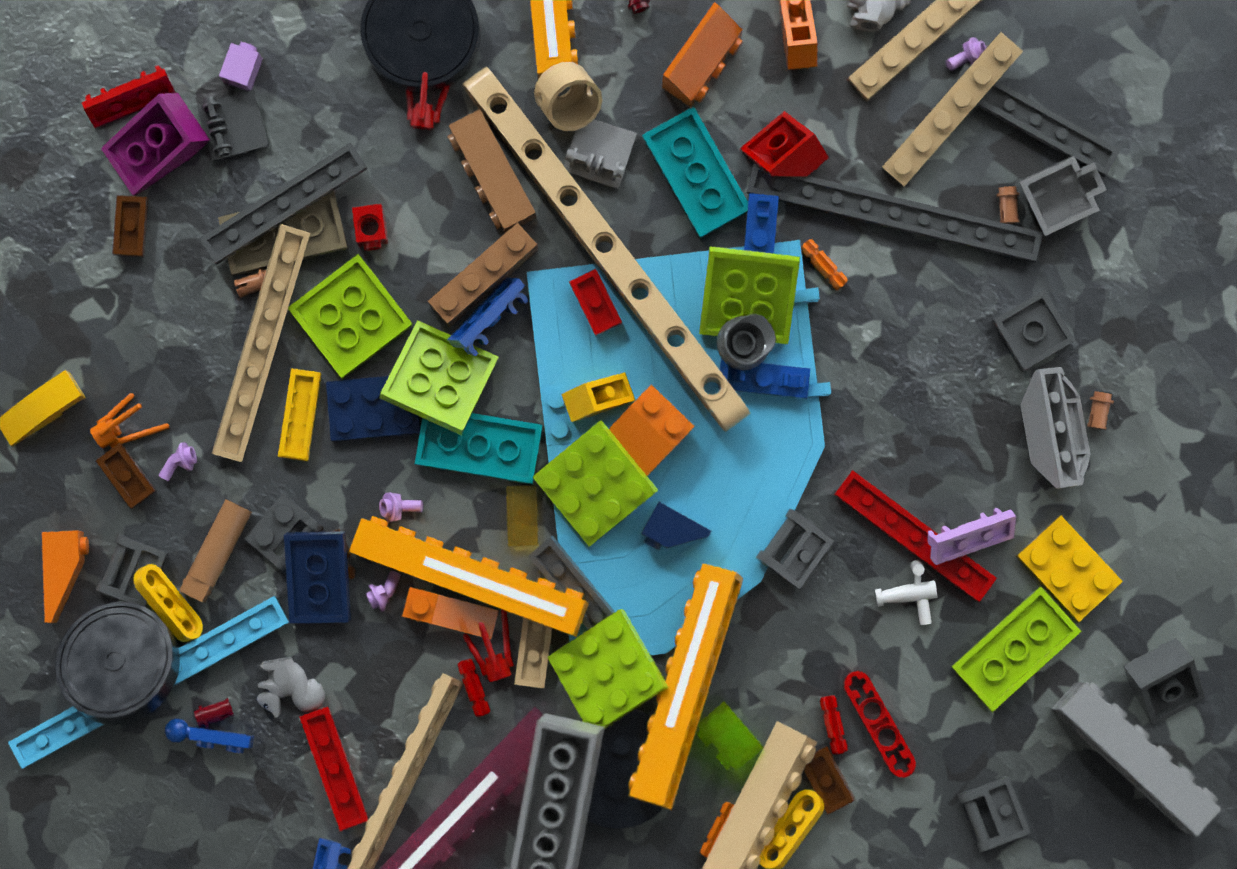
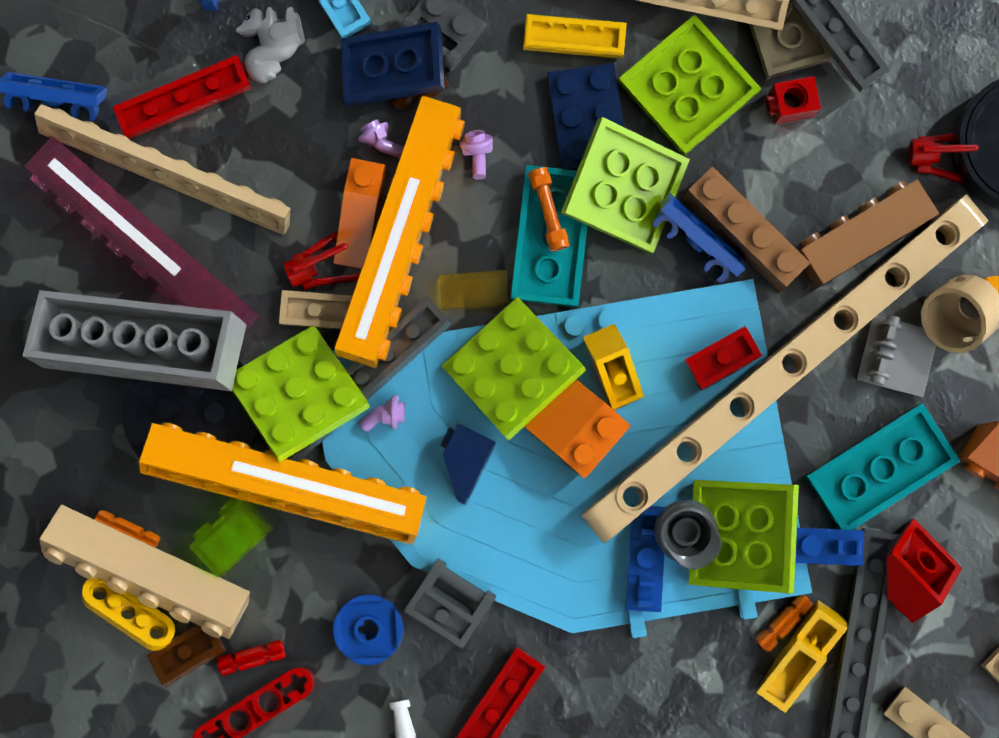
camera: 90 degrees right, 0 degrees up
red axle [457,659,490,717] -> none
none -> blue plate [333,594,404,665]
none -> lavender plate [359,395,406,432]
none -> orange bar [528,167,570,252]
none -> yellow slope [756,600,847,713]

